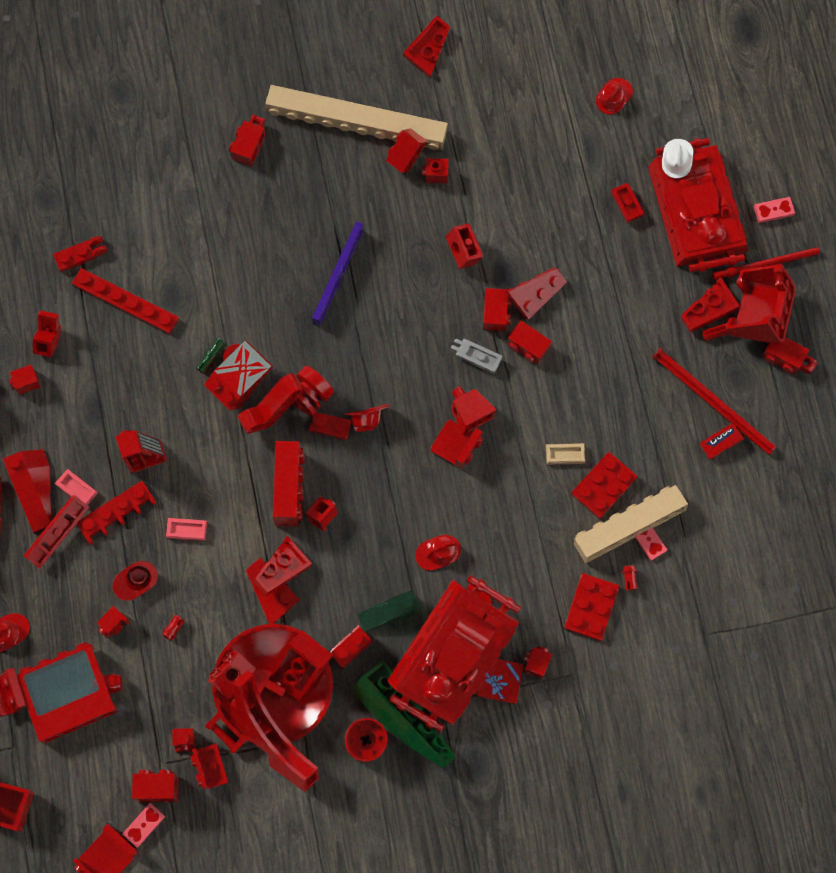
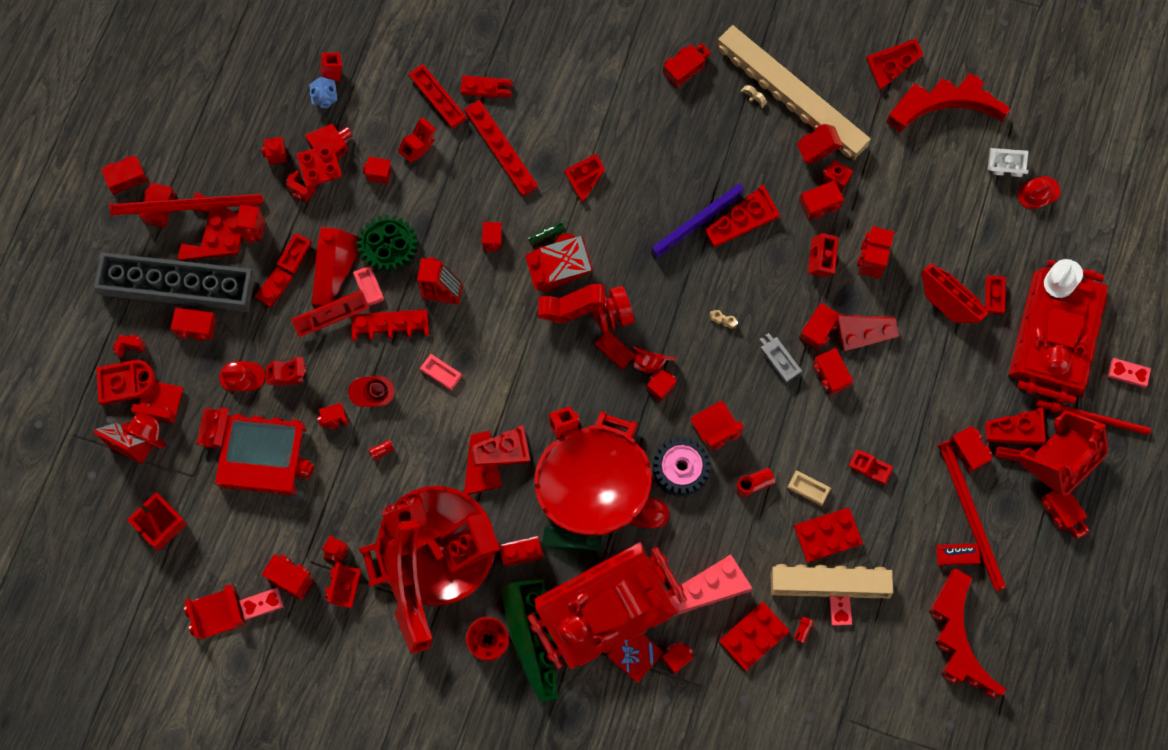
camera: 30 degrees right, 0 degrees up
red brick [273,441,305,527] -> none
red torso [451,386,496,435] -> none
none -> red brick [266,357,306,386]
none -> dark green gear [356,214,418,273]
none -> red plate [408,64,467,129]
none -> red brick [482,222,502,252]
none -> red dish [534,411,652,536]
none -> red wing [564,154,605,203]
none -> red brick [646,369,677,402]
none -> wheel [653,437,711,497]
none -> coral wedge [672,555,752,616]
none -> red wing [705,184,780,248]
none -> tan piece [709,310,738,329]
none -> red piece [735,467,776,498]
none -> tan piece [740,85,767,108]
none -> red brick [799,180,844,220]
none -> red slope [849,449,894,486]
none -> red piece [856,226,894,279]
none -> red arch [886,73,1011,133]
none -> red wedge [921,263,989,323]
none -> red arch [928,568,1006,699]
none -> red brick [949,426,993,474]
none -> white bracket [988,148,1028,177]

